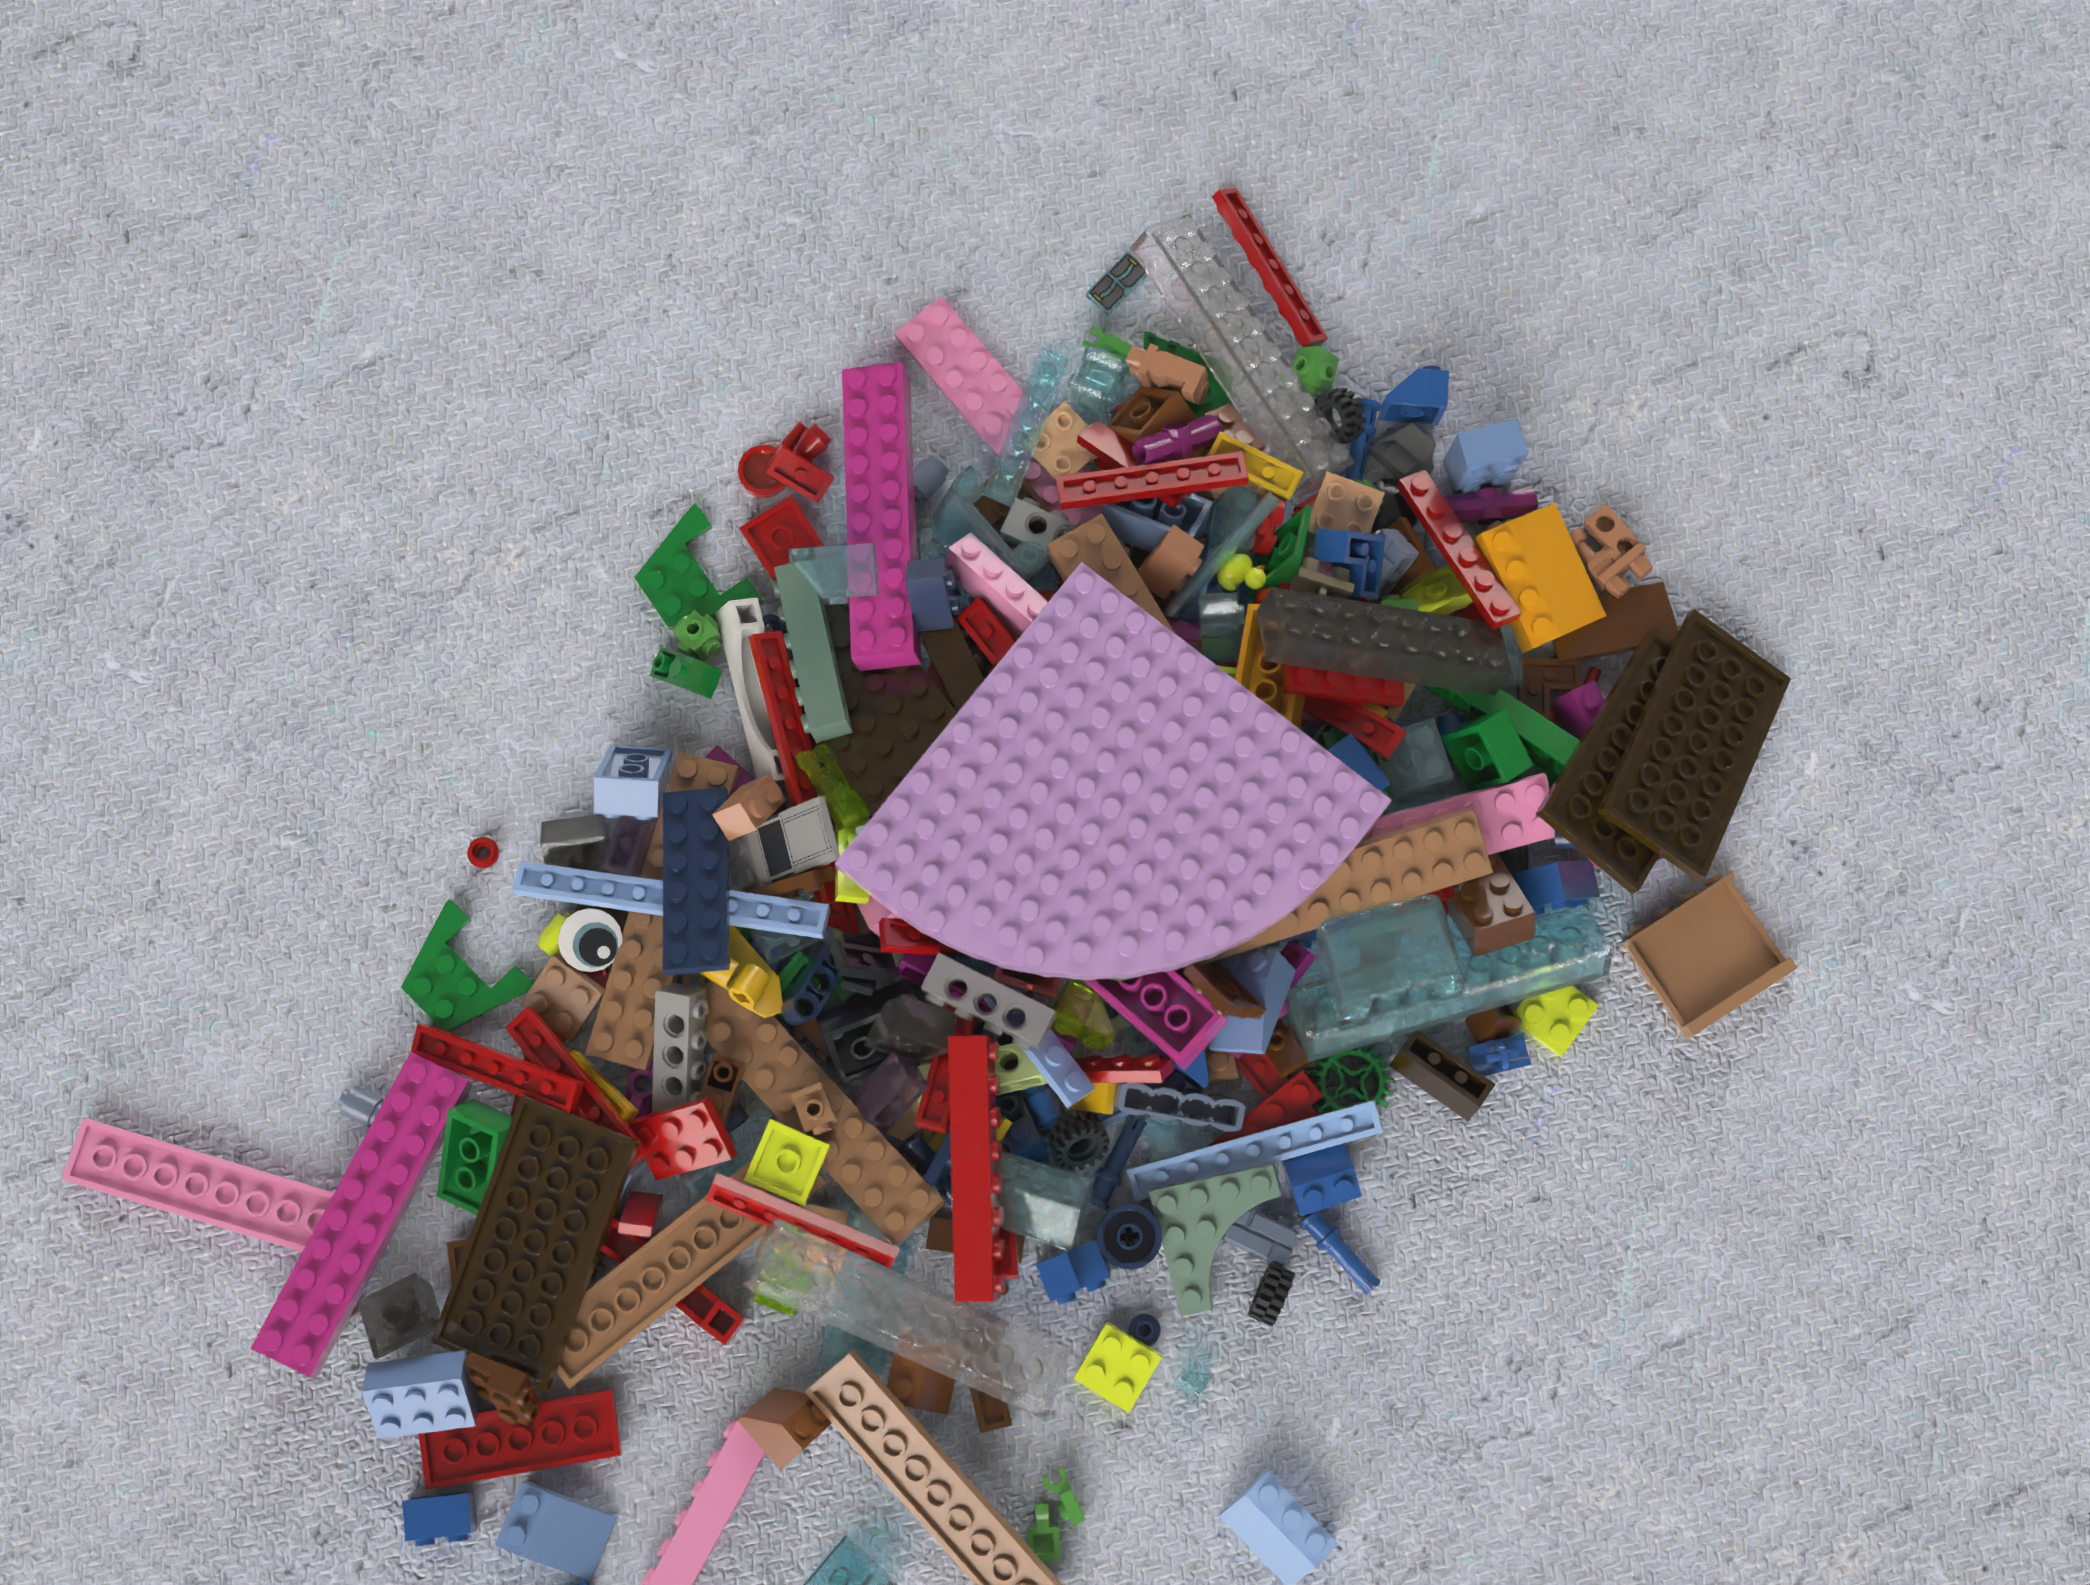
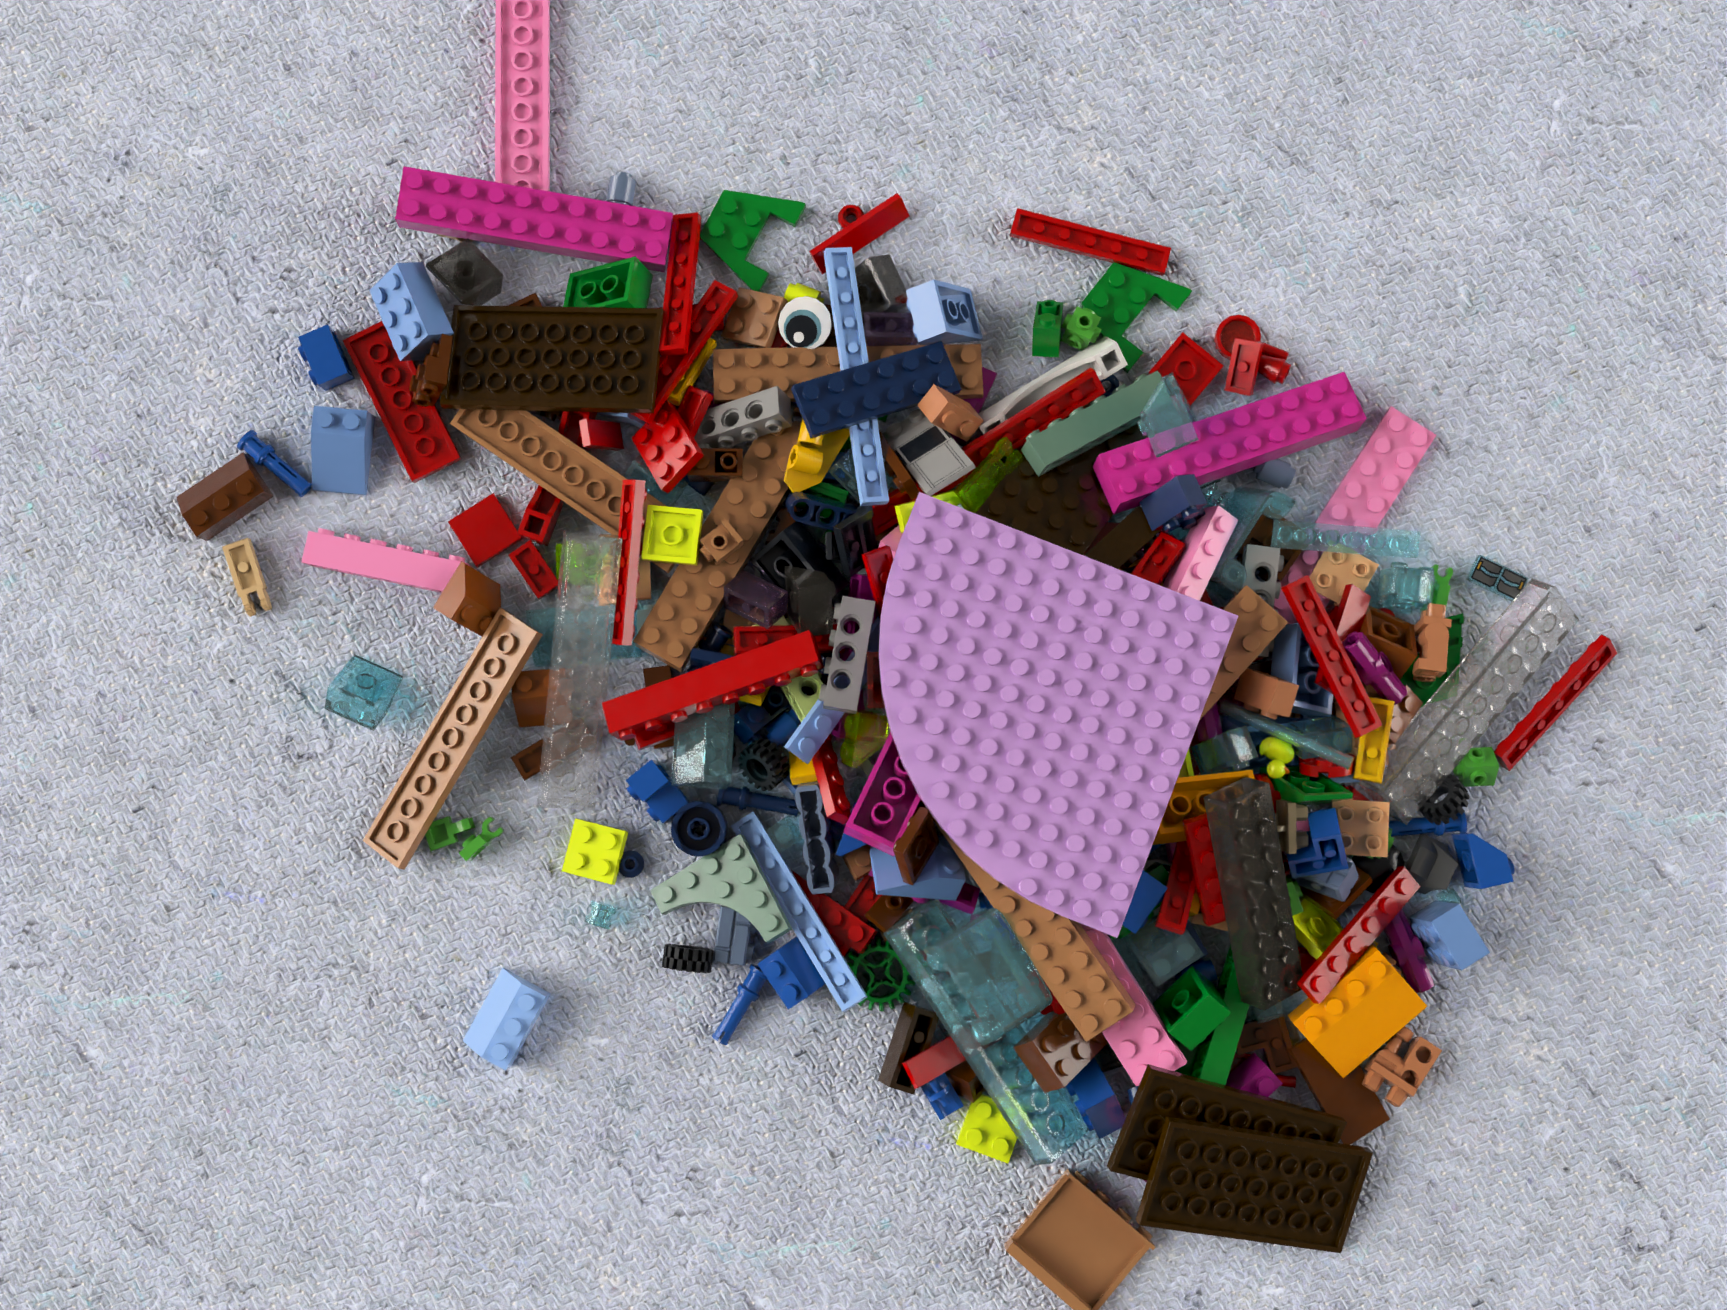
camera: 80 degrees right, 5 degrees up
none -> red tile [448,493,523,567]
none -> red plate [508,540,562,600]
none -> red tile [678,385,714,437]
none -> red tile [809,193,910,275]
none -> red tile [902,1012,1005,1089]
none -> red plate [1010,208,1171,276]
none -> clear light blue plate [1436,888,1461,904]

